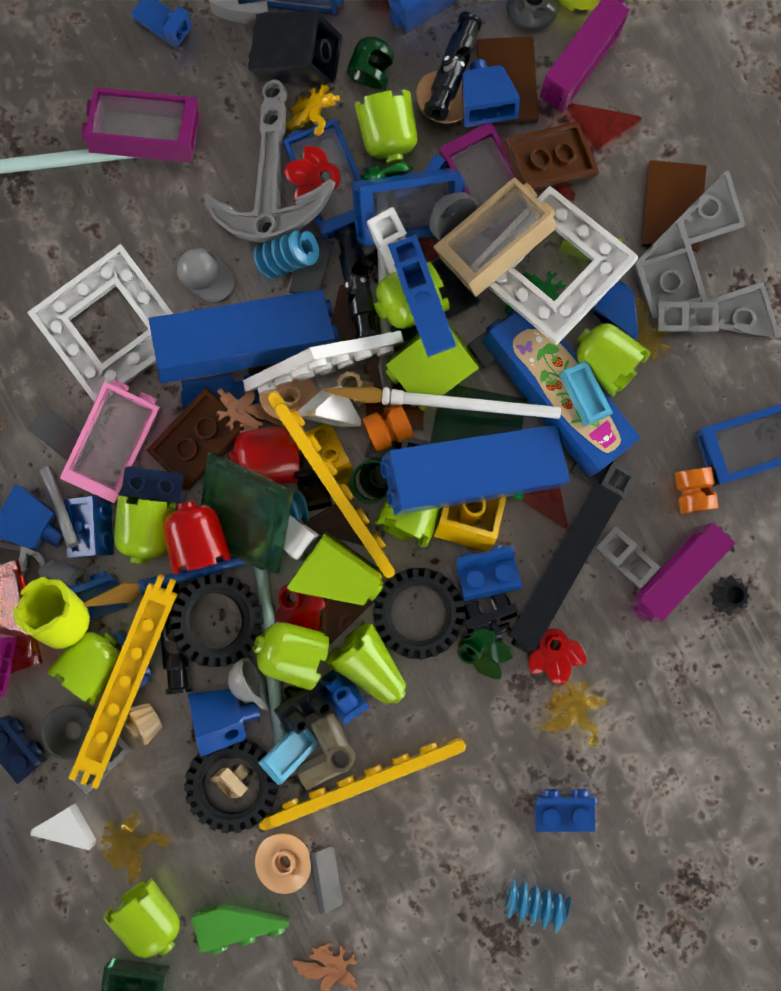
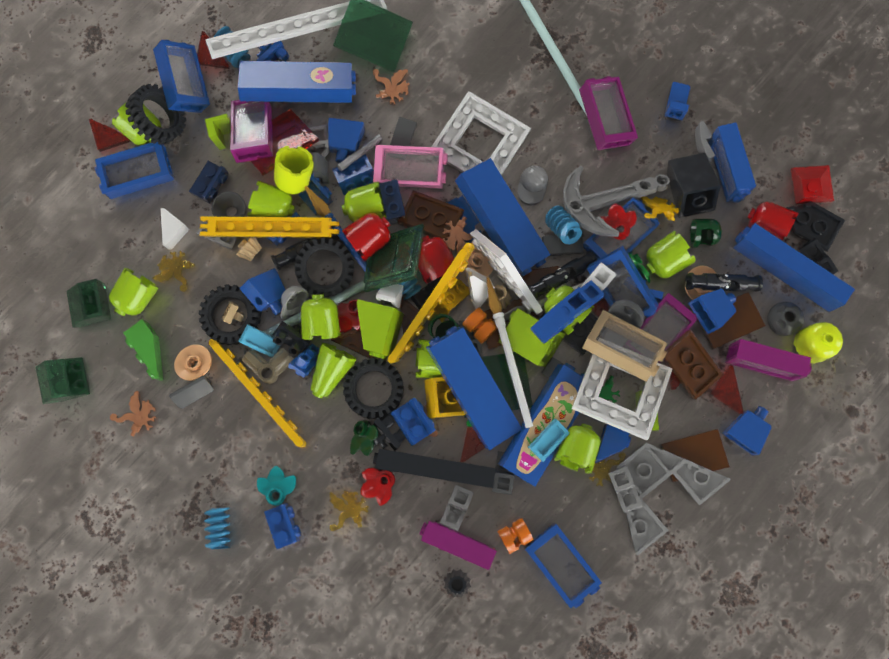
camera: 75 degrees right, 5 degrees down
none -> teal plate [257,466,296,506]
none -> blue torso [722,406,772,456]

